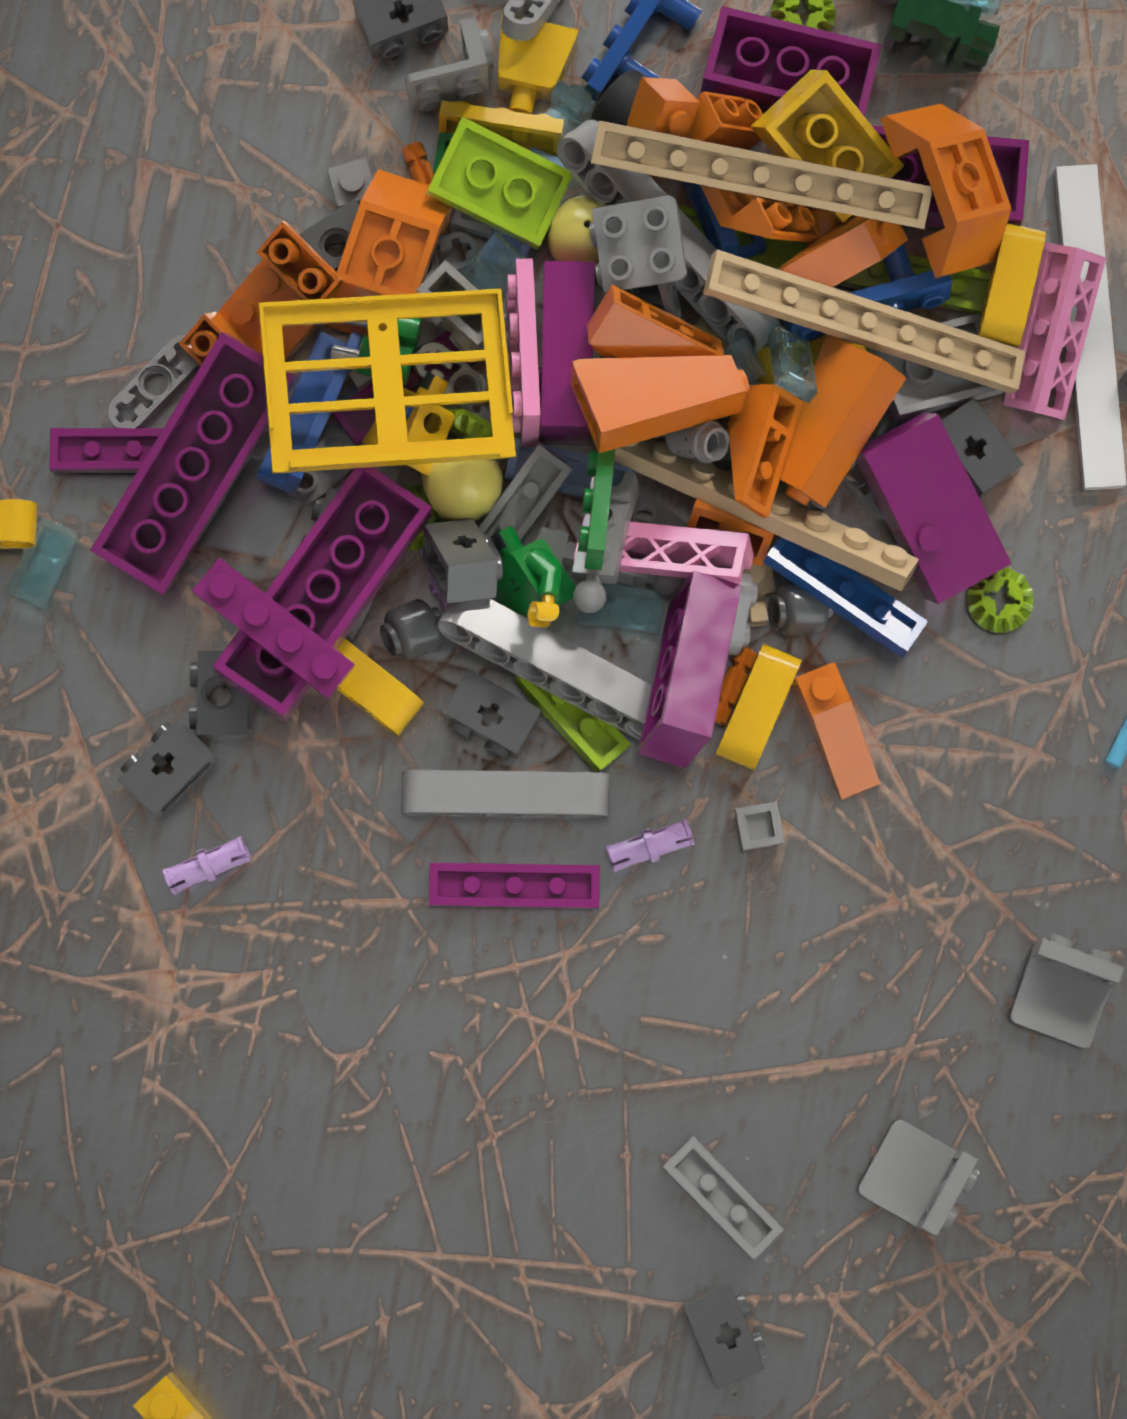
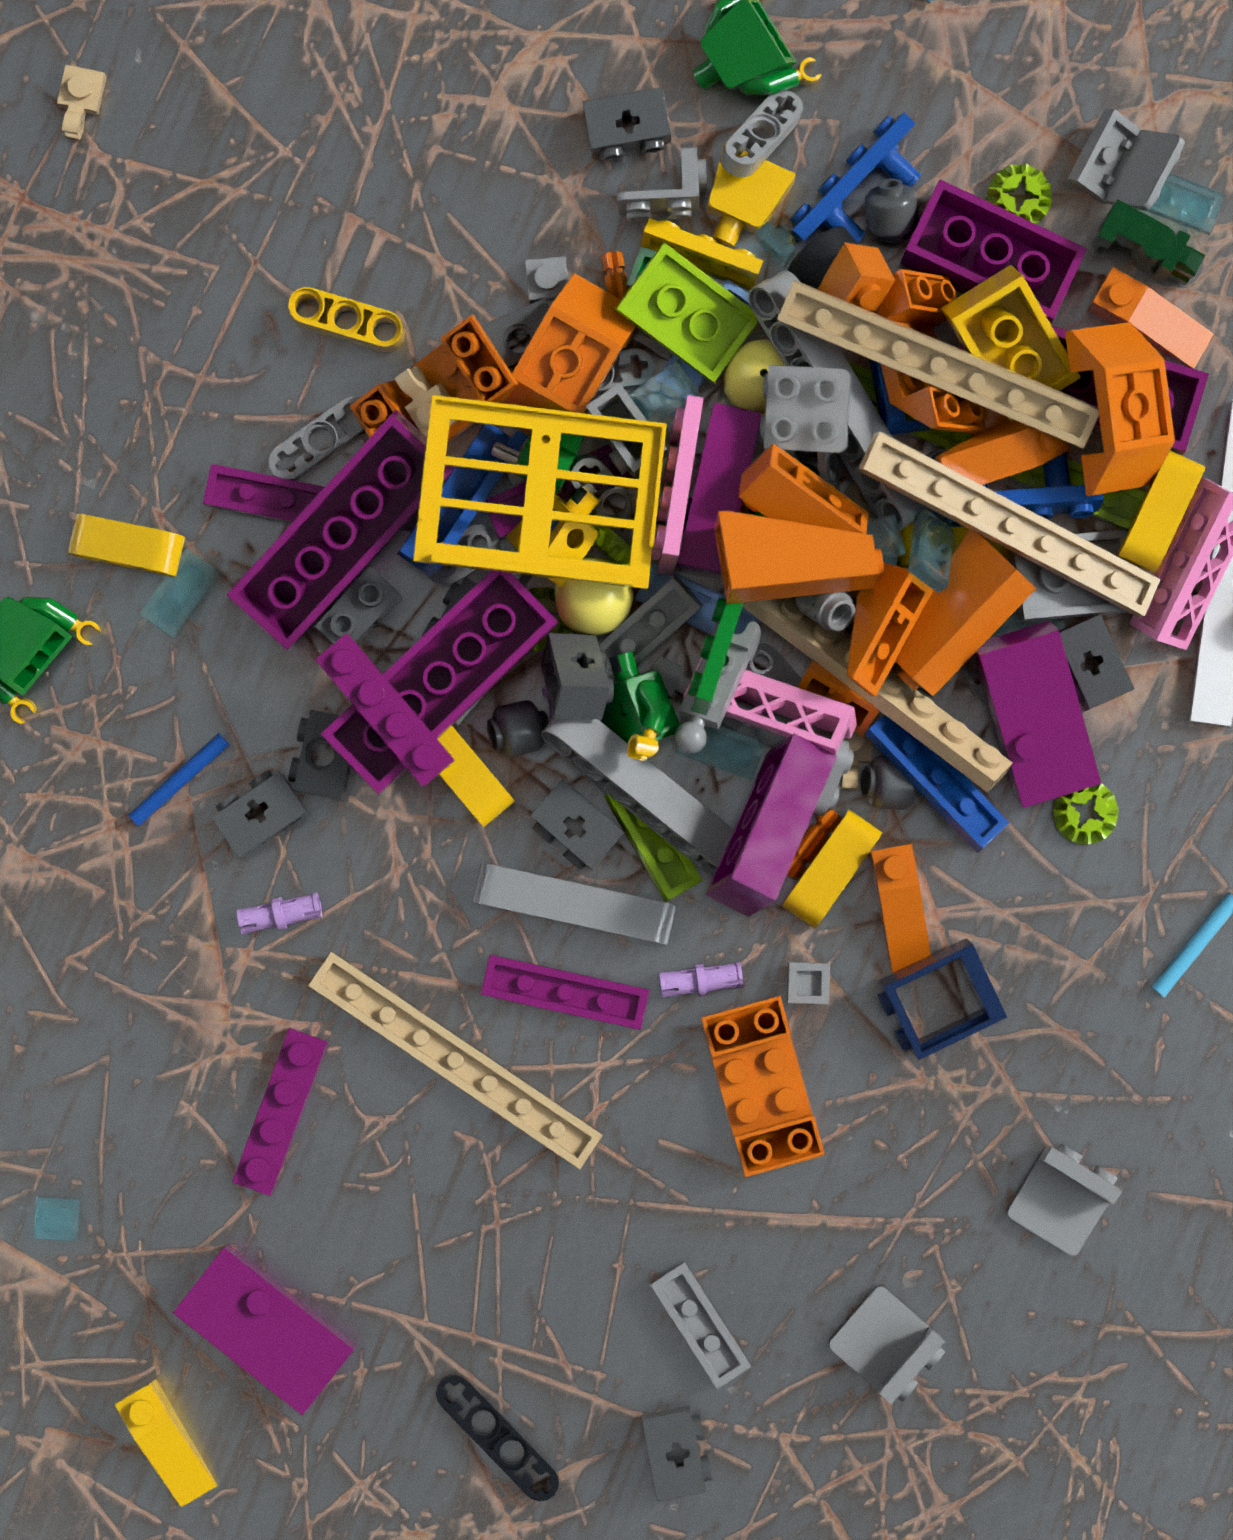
camera: 20 degrees right, 5 degrees up
none -> clear light blue plate [34,1196,80,1241]
none -> blue bar [128,733,230,826]
none -> magenta brick [173,1244,357,1416]
none -> magenta plate [232,1028,328,1196]
none -> yellow beam [288,287,405,353]
none -> tan plate [308,952,603,1169]
none -> dark grey brick [315,566,403,646]
none -> tan plate [395,365,458,437]
none -> black beam [436,1373,559,1501]
none -> orange slope [701,996,825,1177]
none -> dark grey head [865,178,919,243]
none -> dark blue window [877,938,1007,1060]
none -> slope [1088,267,1214,369]

